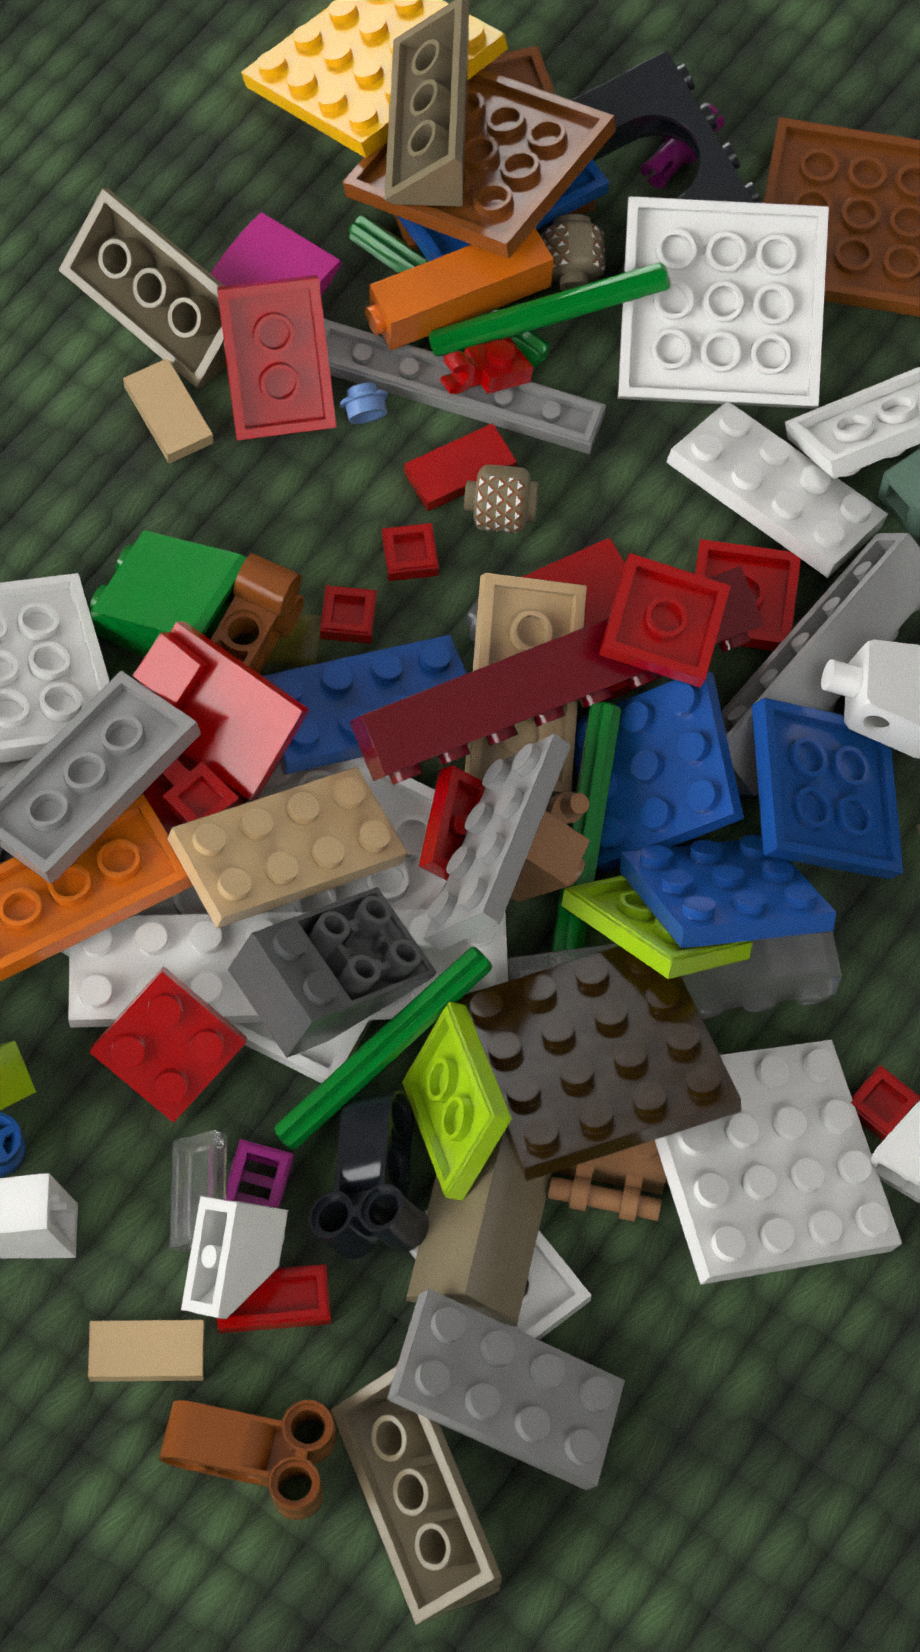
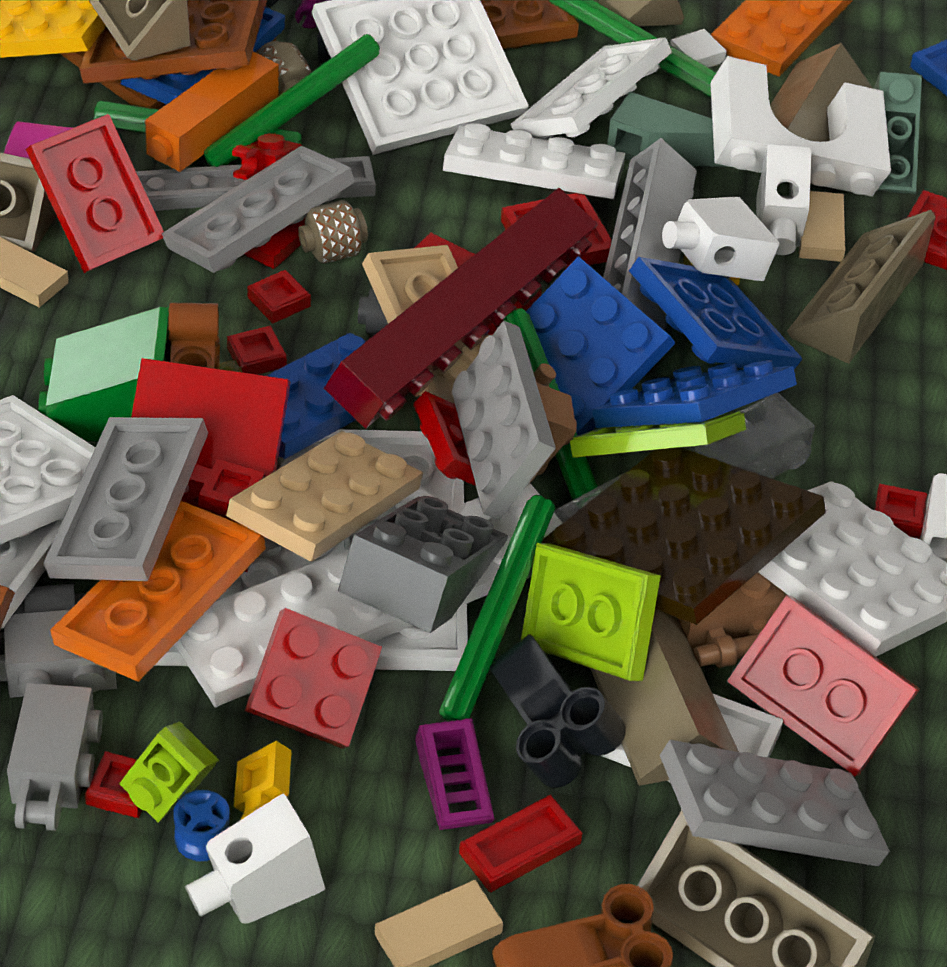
camera: 30 degrees left, 20 degrees down
tile [133,632,209,708] -> none
clear tile [170,1130,227,1252] -> none
white slope [181,1196,288,1319] -> none
medium blue plate [340,383,389,424] -> none
red plate [599,553,731,688] -> none
none -> light grey plate [161,146,355,273]
none -> yellow plate [234,741,292,820]
none -> plate [727,595,920,776]

